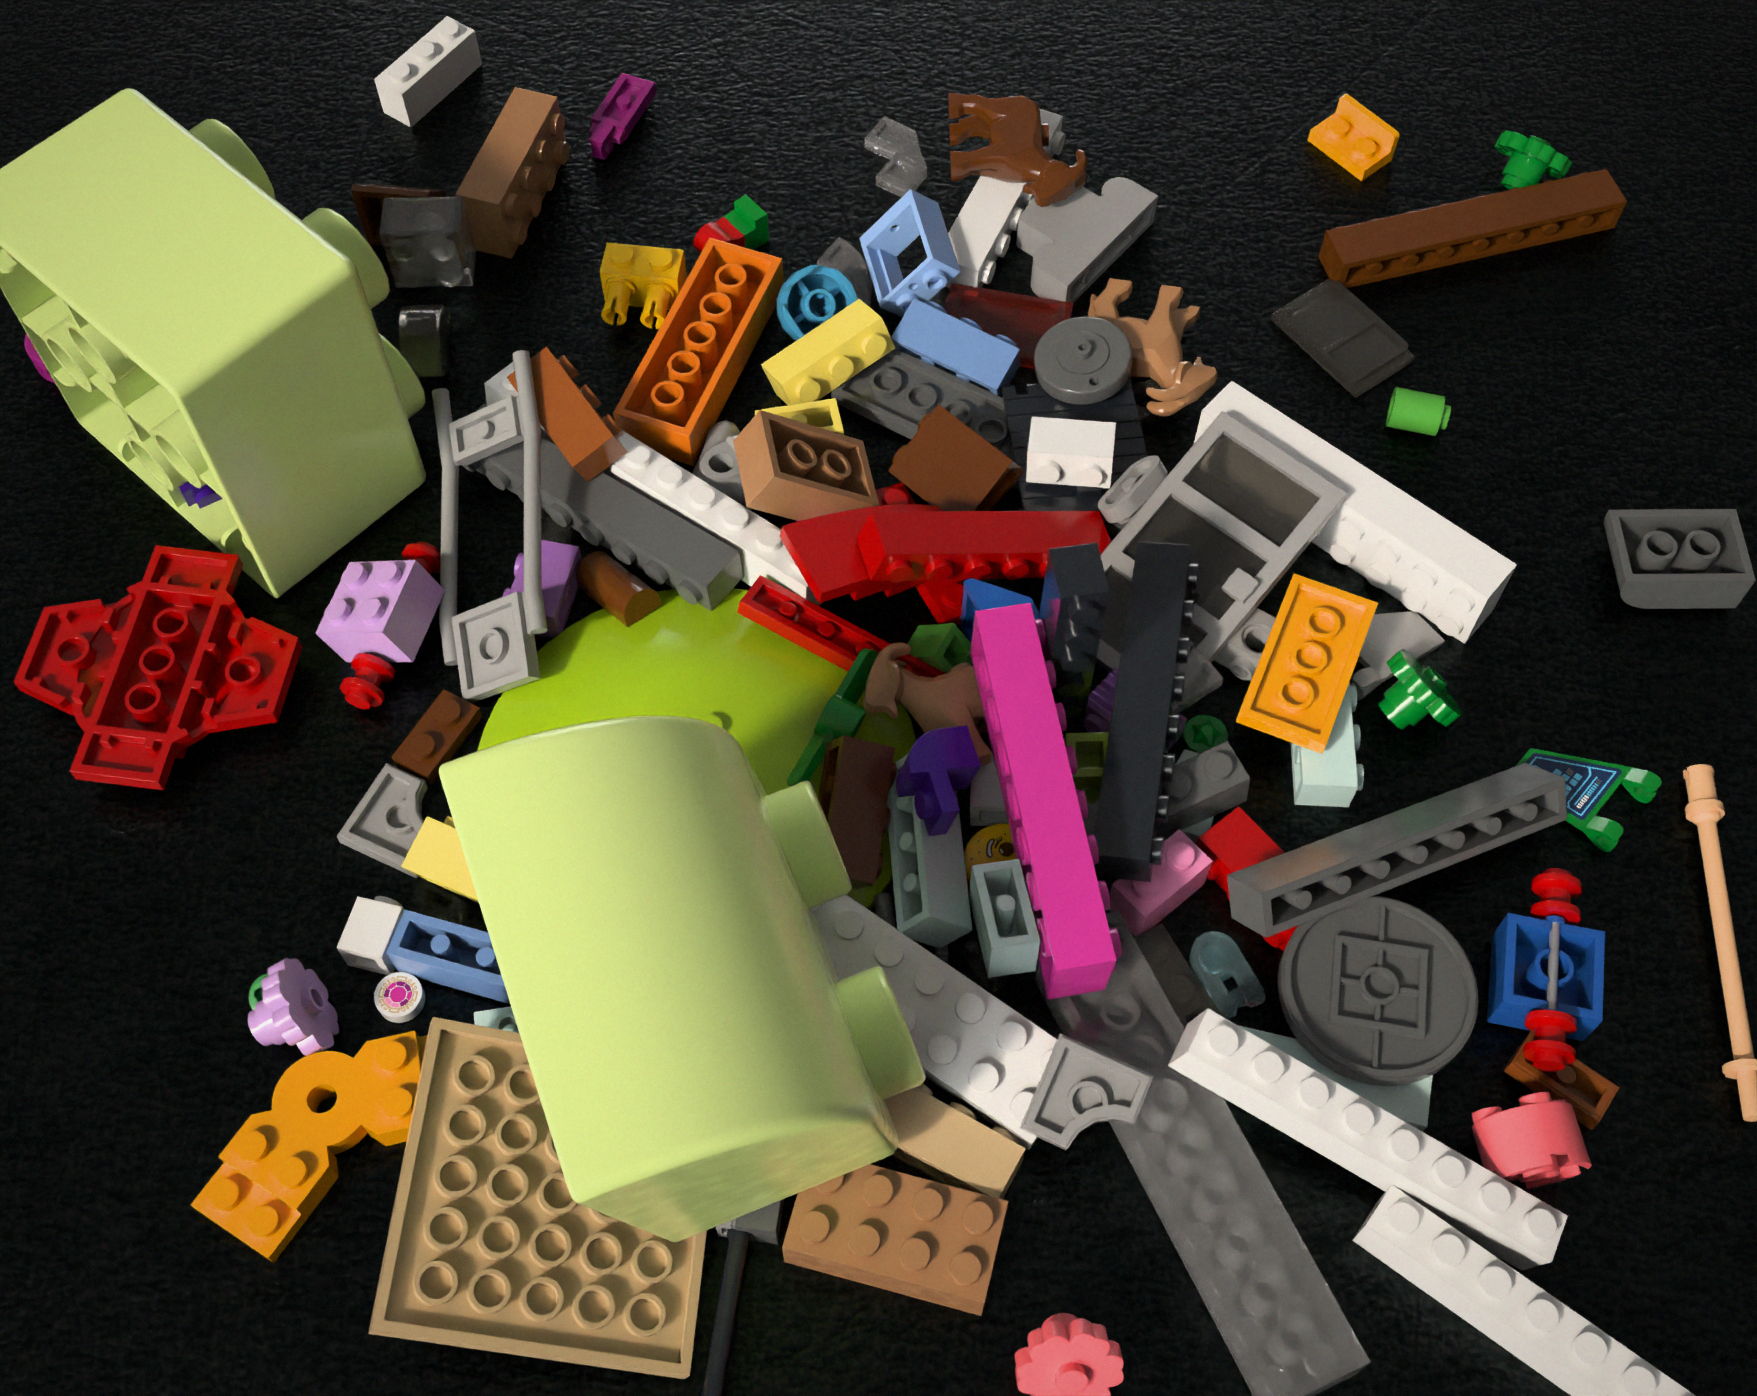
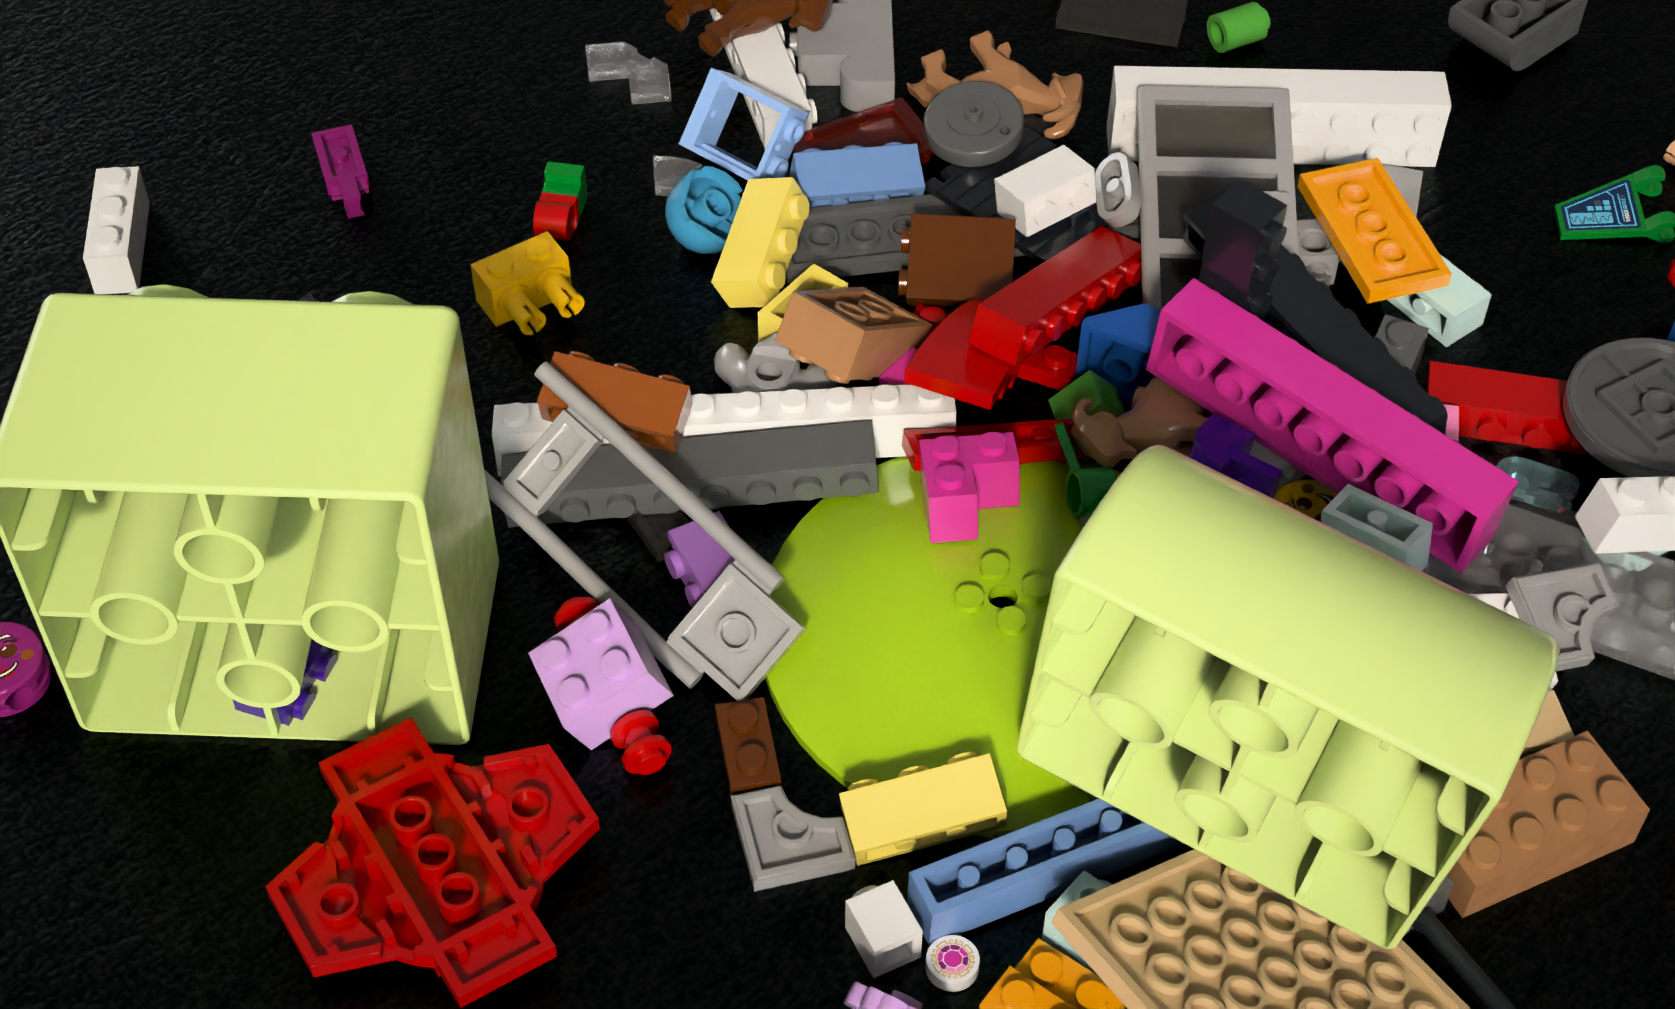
camera: 40 degrees left, 10 degrees down
medium nougat brick [455,87,569,259] -> none
reddish brown brick [576,551,662,627] -> none
orange brick [613,238,784,466] -> none
dark grey brick [1227,763,1567,938] -> none
green plant [1379,649,1463,730] -> none
none -> dark pink brick [919,432,1020,543]

